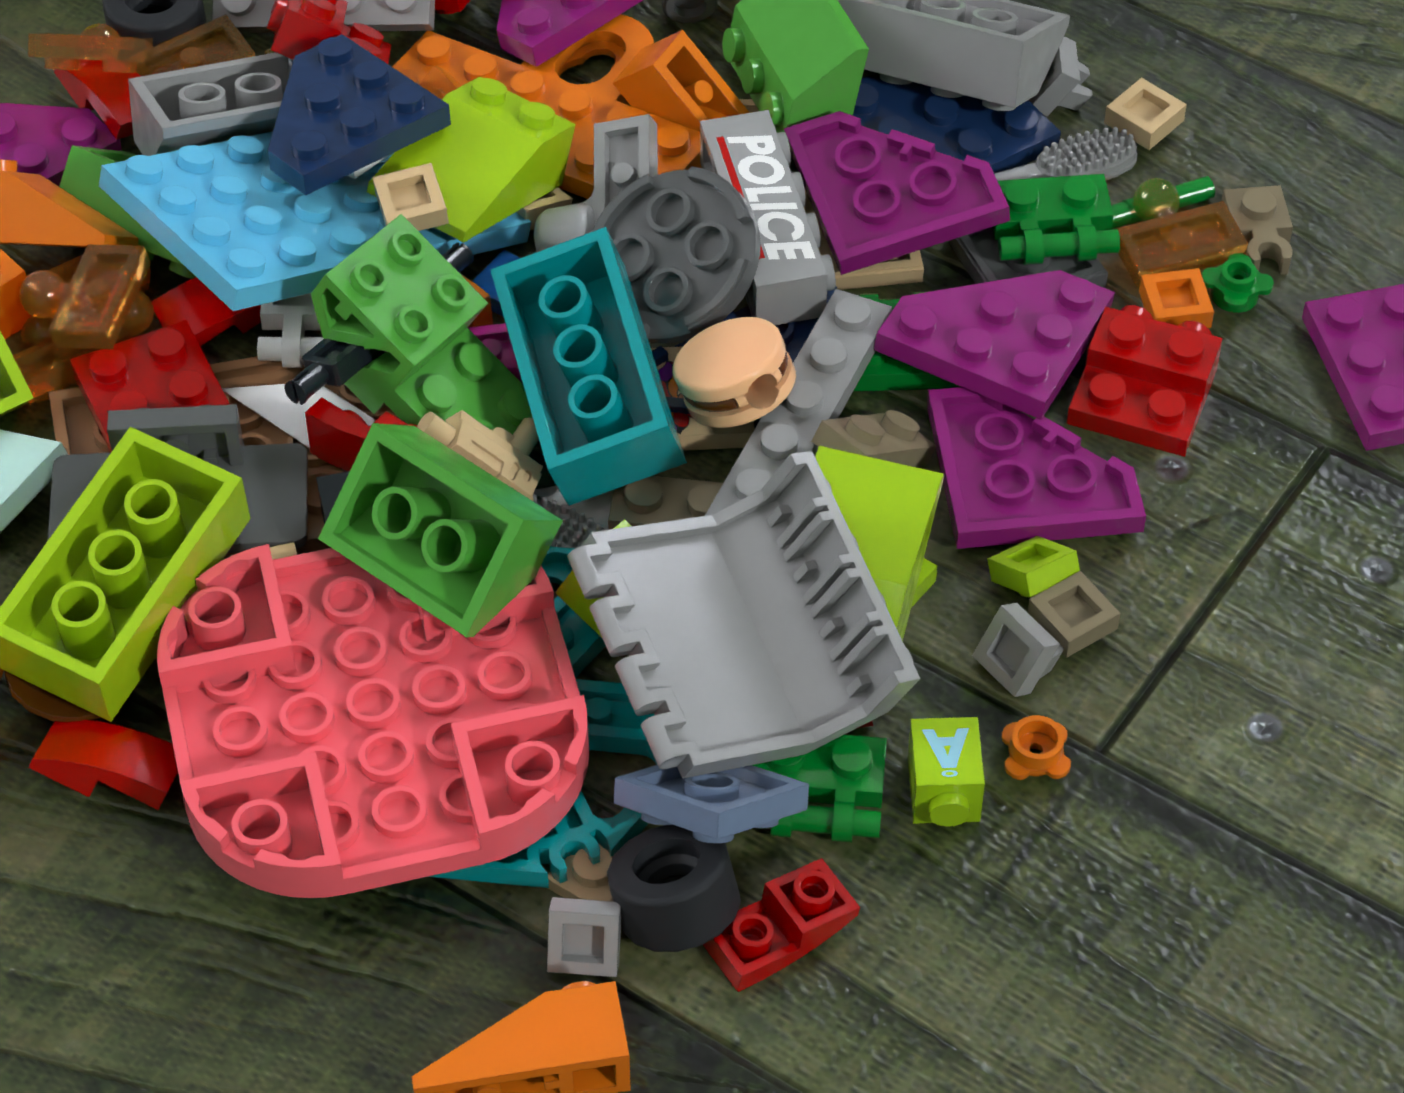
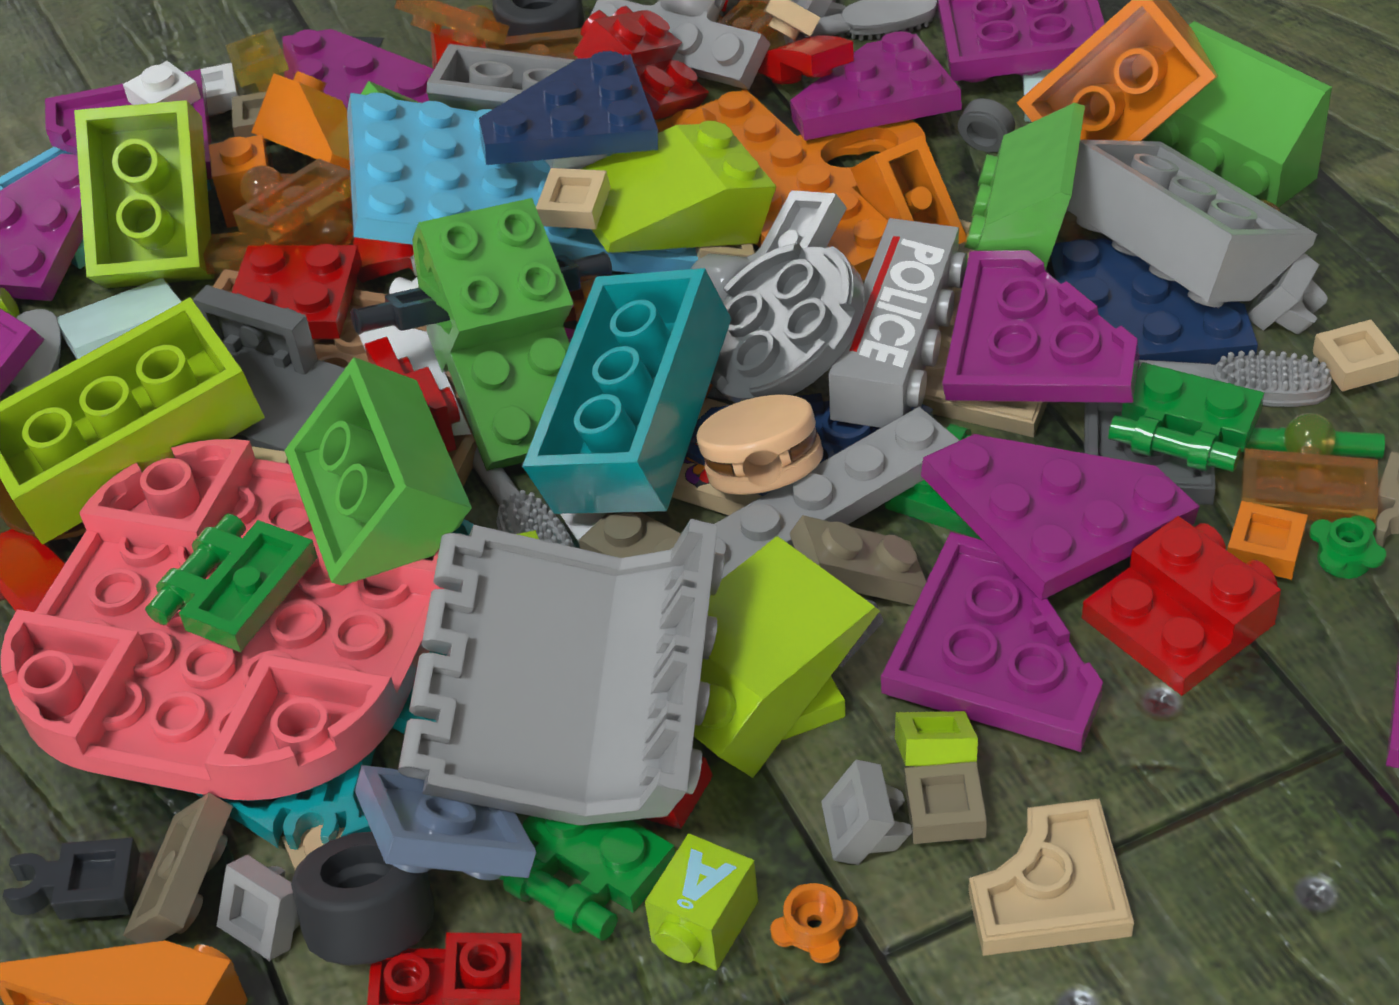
camera: 35 degrees right, 5 degrees down
tan piece [417,410,543,501] -> none
none -> black plate [2,837,140,920]
none -> dark tan plate [123,792,233,944]
none -> green plate [145,514,318,652]
none -> tan tile [969,799,1134,956]

